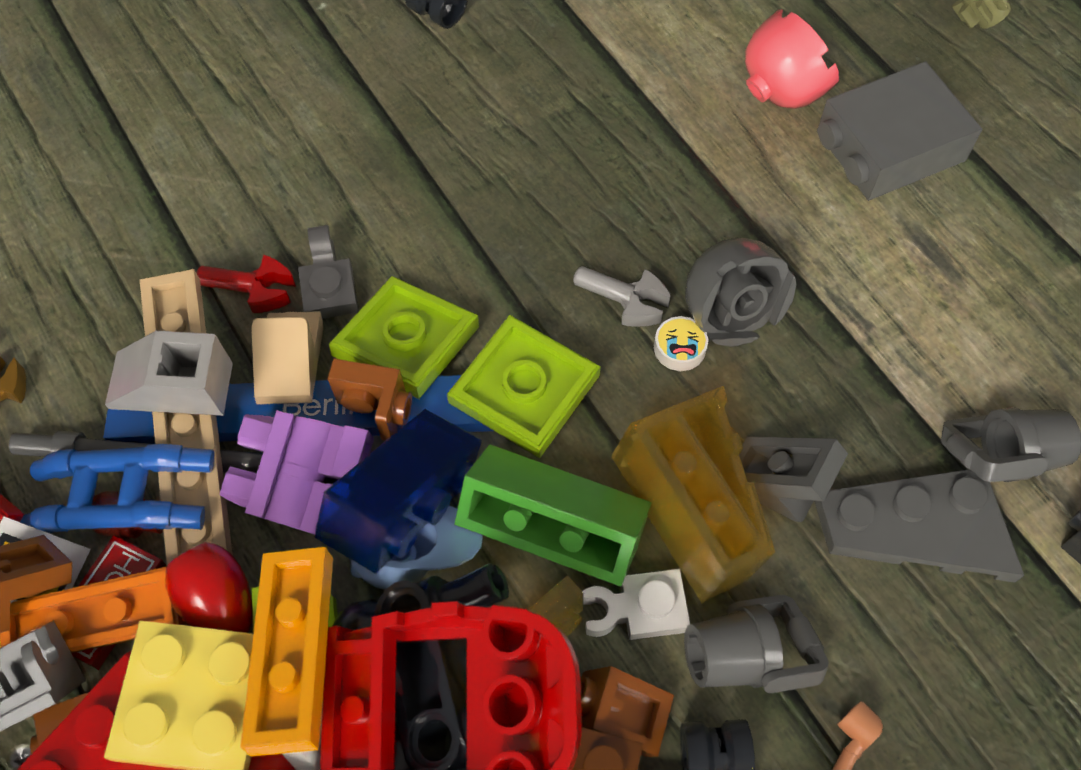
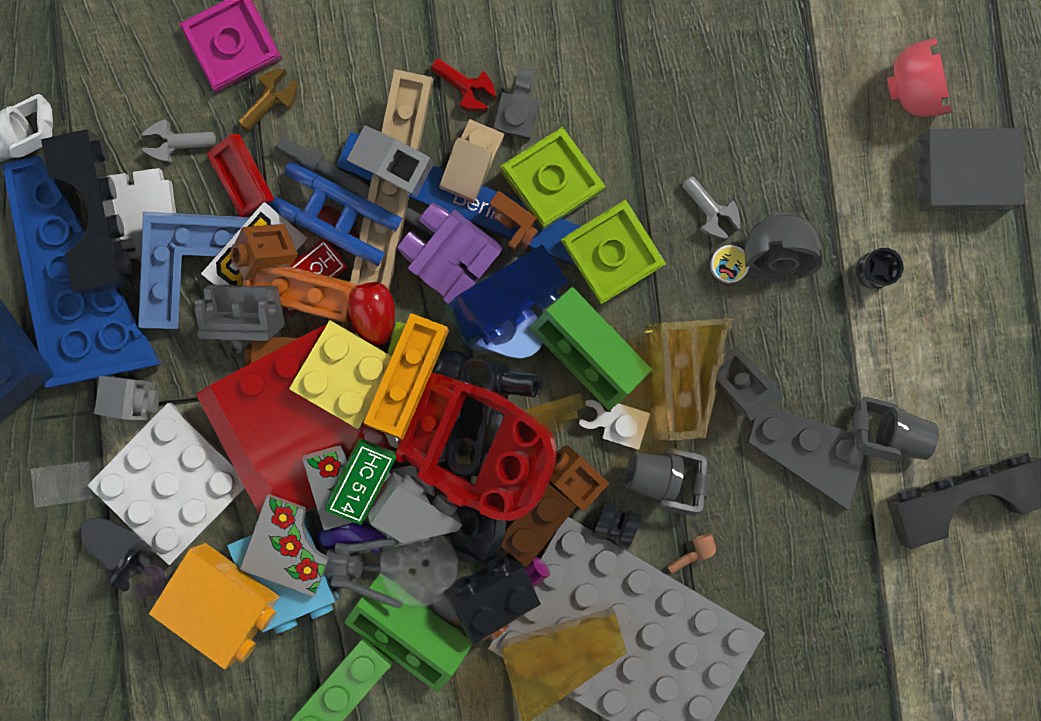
camera: 20 degrees right, 25 degrees up
none -> black wheel [856,248,904,289]

